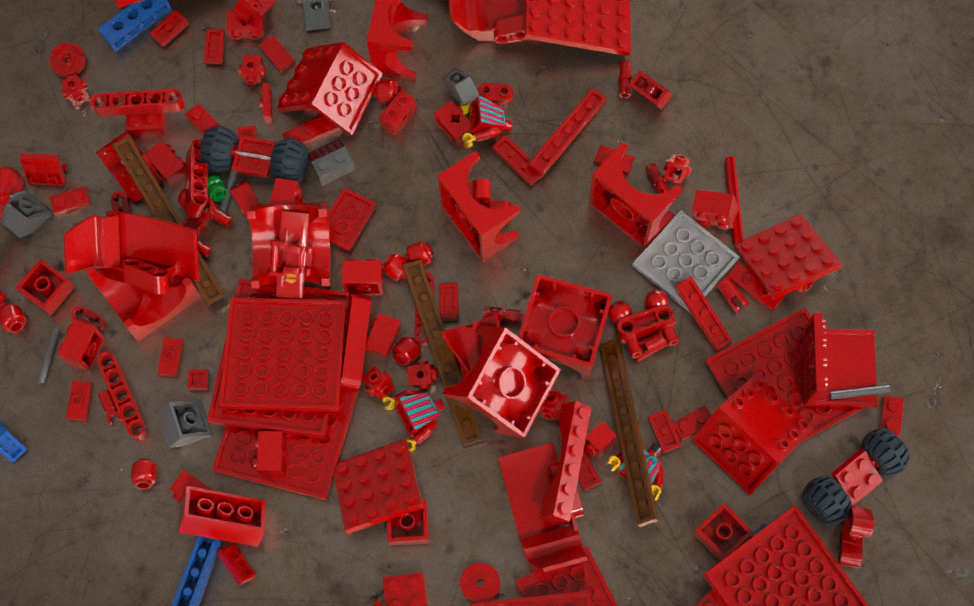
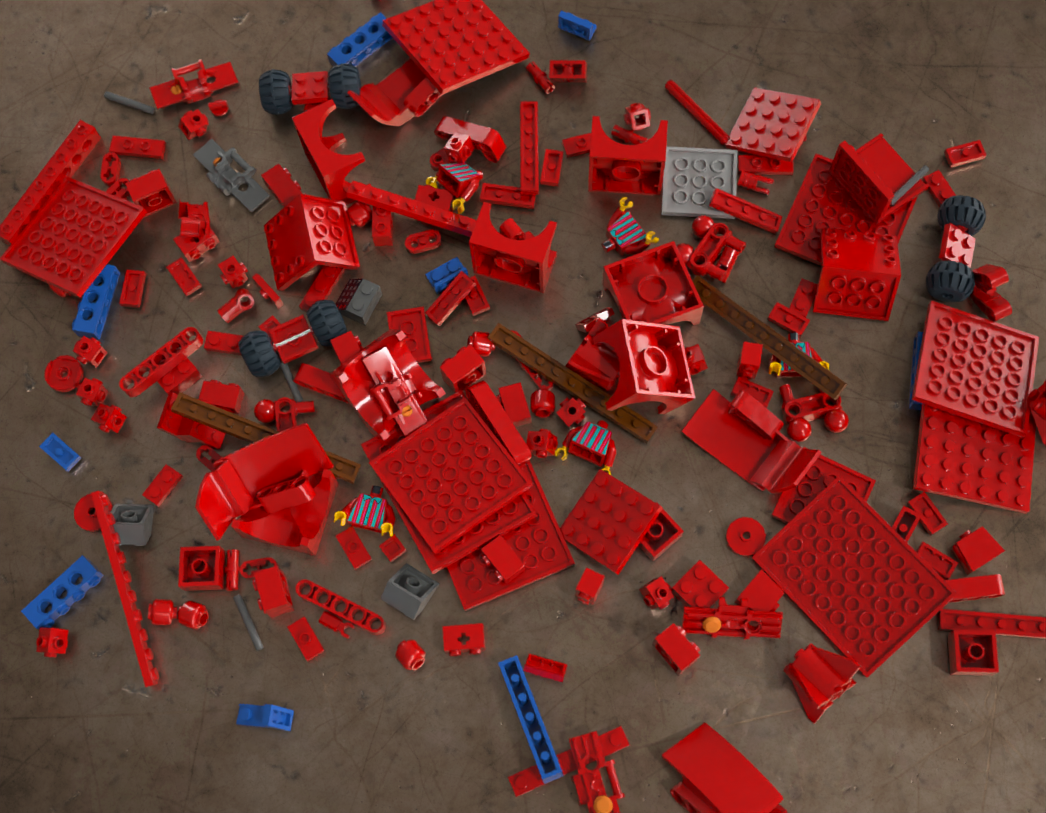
camera: 35 degrees left, 0 degrees up
red plate [19,153,68,186] -> none
red brick [178,486,266,547] -> none
red beam [185,139,208,218] -> none
green wheel [208,176,228,202] -> none
red tile [259,35,295,73] -> none
red head [404,241,434,266] -> none
red plate [439,282,459,321] -> none
dark grey brick [441,68,479,104] -> none
red arch [539,401,592,524] -> none
red brick [691,189,739,230] -> none
red brick [693,503,753,561] -> none
none -> blue plate [39,433,81,472]
none -> red brick [73,336,107,368]
none -> red brick [91,403,127,433]
none -> red piece [217,288,254,323]
none -> red pin [224,549,240,591]
none -> red brick [261,163,307,208]
none -> torso [333,485,396,537]
none -> red plate [347,180,477,237]
none -> red plate [405,229,442,254]
none -> blue bracket [425,257,468,294]
none -> red plate [425,271,476,326]
none -> red beam [434,116,506,163]
none -> red brick [444,132,475,164]
none -> red plate [465,275,490,316]
none -> red plate [540,149,564,187]
none -> blue bracket [558,10,597,41]
none -> red brick [575,567,605,605]
none -> torso [601,197,659,255]
none -> red brick [639,576,674,610]
none -> red piece [779,384,849,442]
none -> red plate [944,140,987,168]

